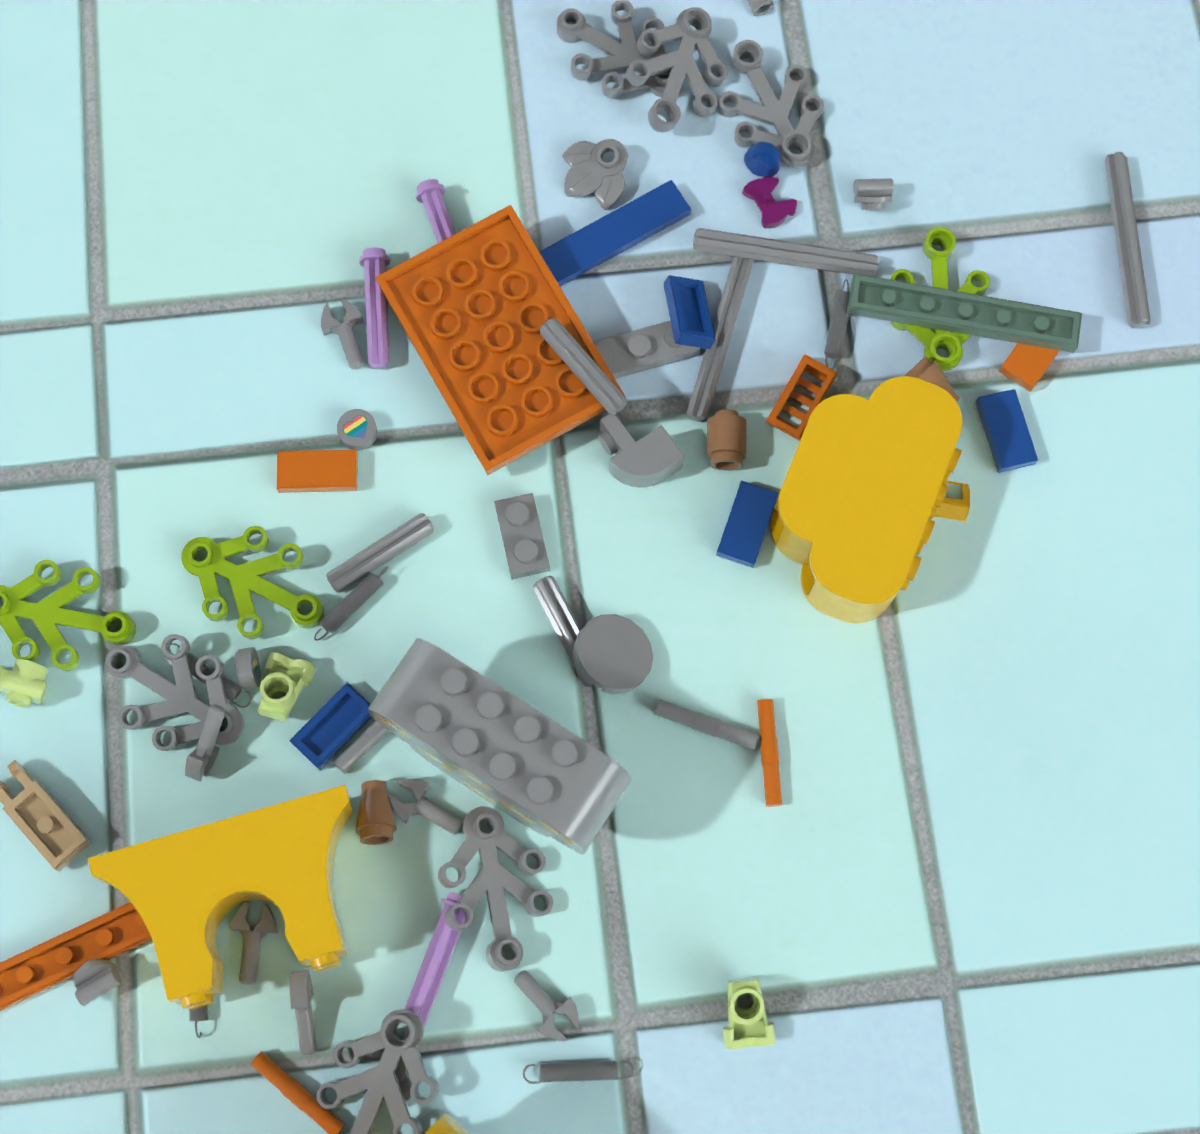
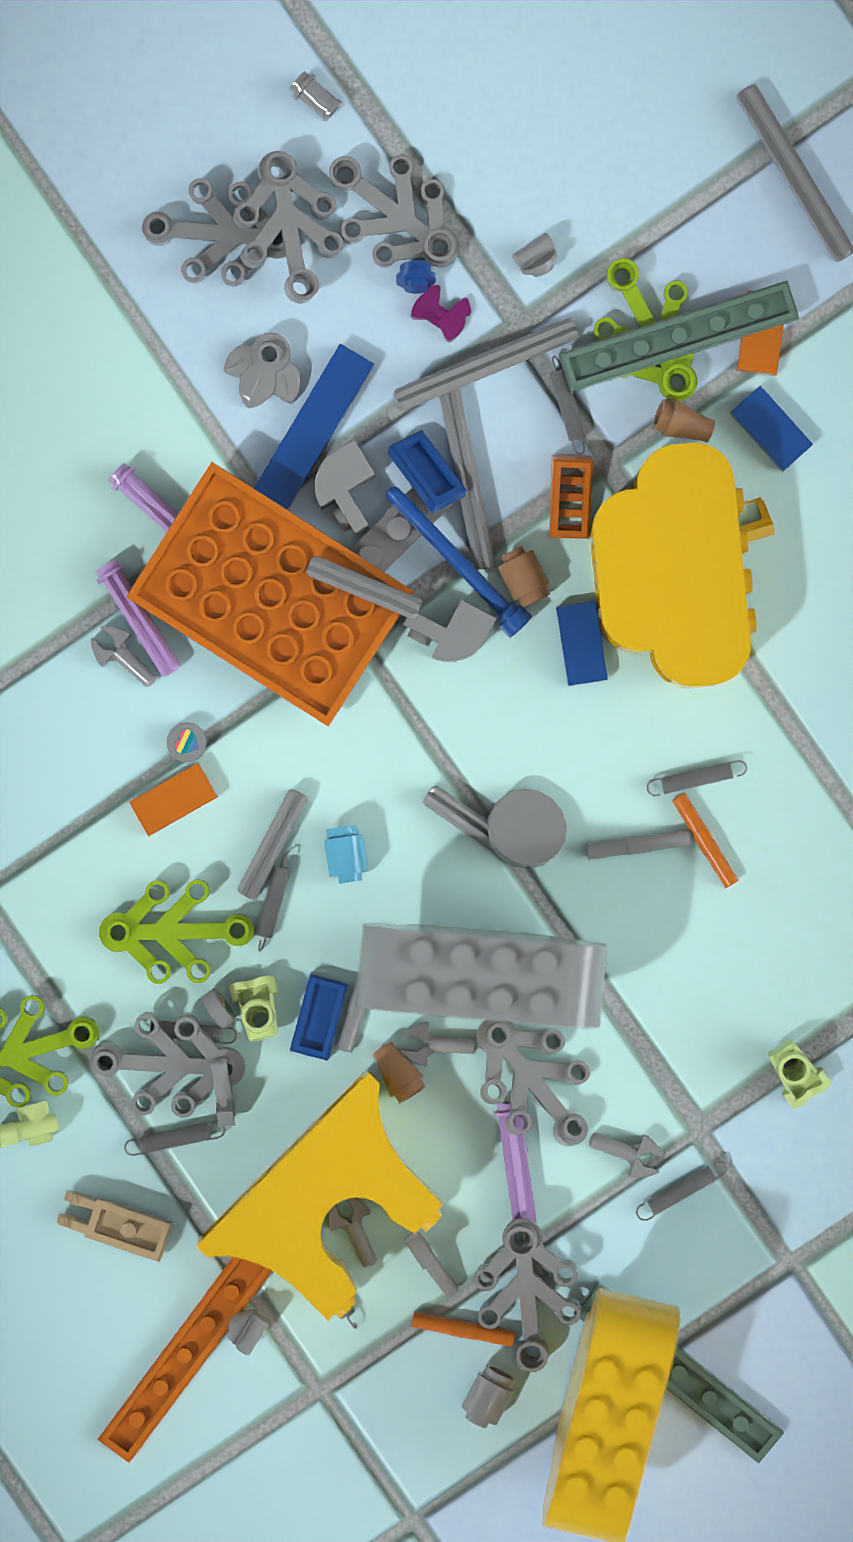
camera: 30 degrees left, 15 degrees up
light grey plate [494,493,550,580] -> none
none -> light grey piece [124,1121,225,1156]
none -> light grey brick [315,440,376,535]
none -> medium azure brick [324,825,369,884]
none -> blue piece [386,487,532,638]
none -> light grey piece [647,760,747,796]

